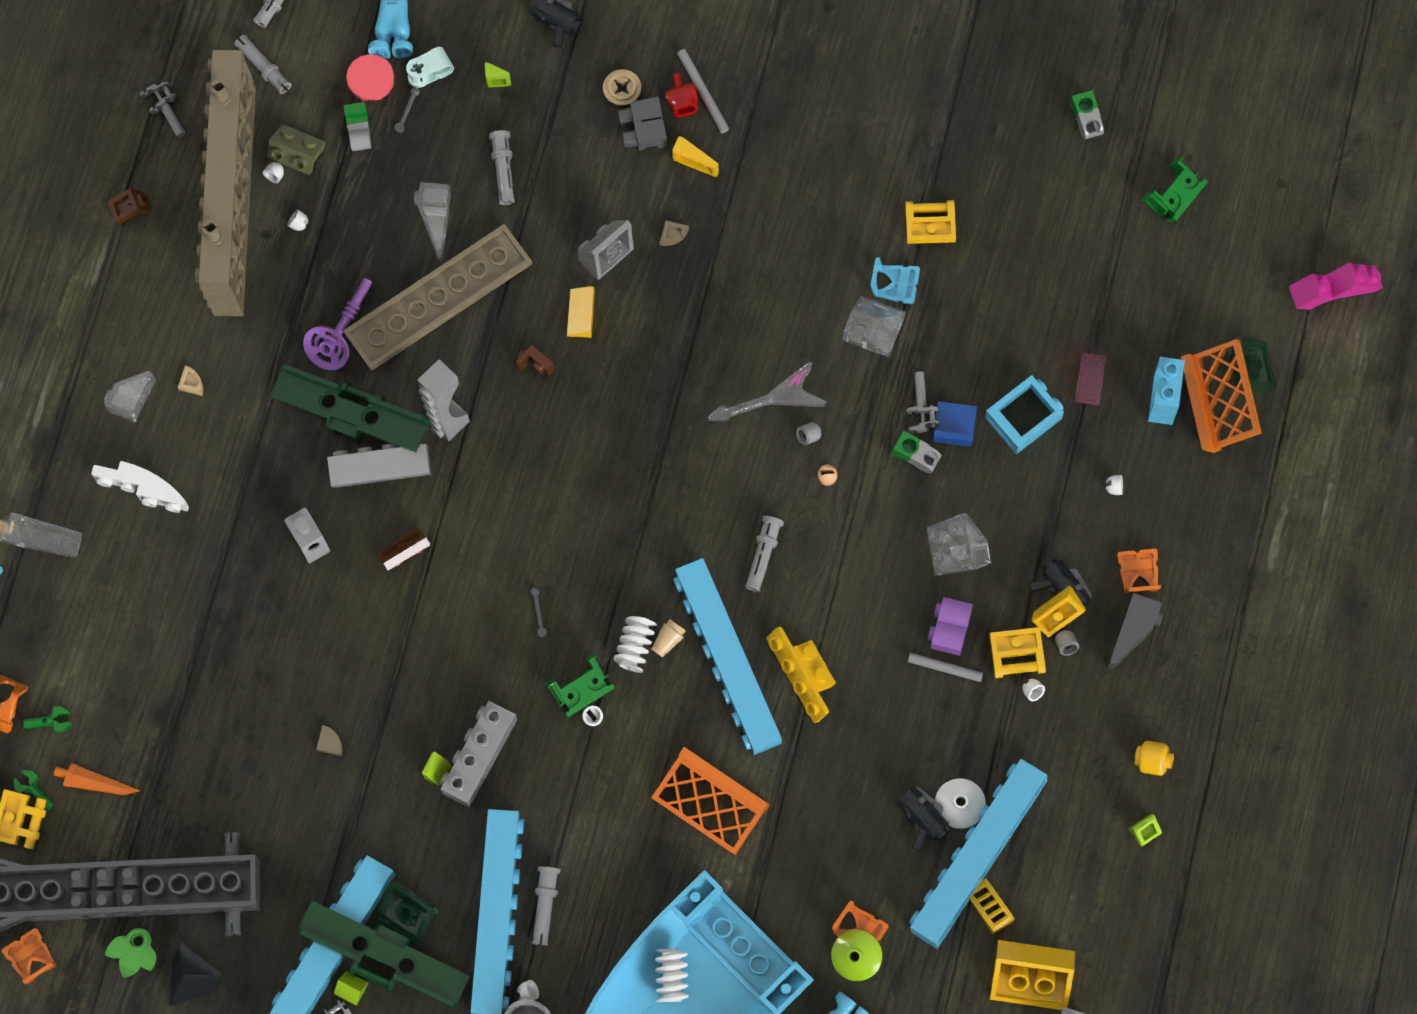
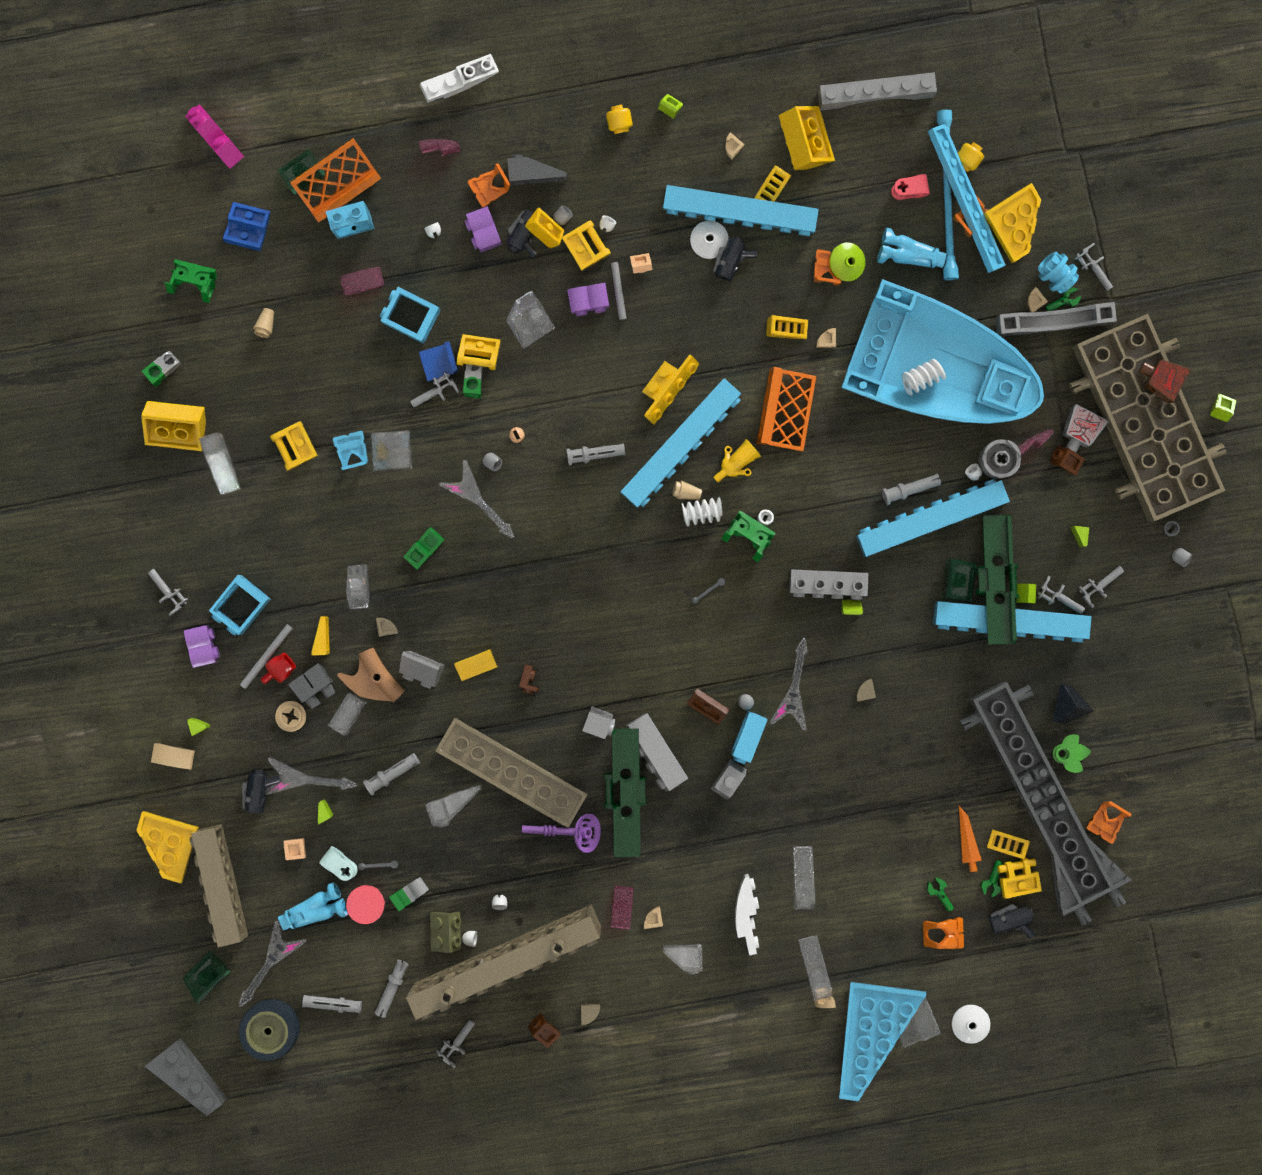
camera: 120 degrees left, 15 degrees up
none -> yellow slope [141,401,206,451]
none -> light grey piece [148,569,188,616]
none -> medium lavender brick [184,625,220,668]
none -> clear slope [199,432,240,494]
none -> medium azure window [209,575,271,635]
none -> blue slope [223,202,270,251]
none -> tan cone [253,308,274,338]
none -> clear piece [266,757,358,795]
none -> light nougat plate [284,838,306,860]
none -> clear brick [328,692,367,736]
none -> medium nougat pin [337,647,405,703]
none -> clear slope [346,564,369,609]
none -> green slope [403,527,445,570]
none -> clear pink slope [418,139,461,156]
none -> white slope [420,54,499,103]
none -> yellow plate [457,334,500,370]
none -> medium lavender brick [465,206,502,252]
none -> dark tan tile [581,1004,600,1025]
none -> clear pink slope [611,886,634,929]
none -> light nougat plate [630,253,652,273]
none -> yellow piece [713,439,761,483]
none -> tan tile [725,132,744,160]
none -> medium azure window [731,710,768,764]
none -> light grey piece [737,694,754,710]
none -> yellow slope [766,315,808,339]
none -> clear piece [770,637,808,730]
none -> clear slope [793,847,815,909]
none -> tan tile [816,328,836,348]
none -> yellow slope [987,829,1030,860]

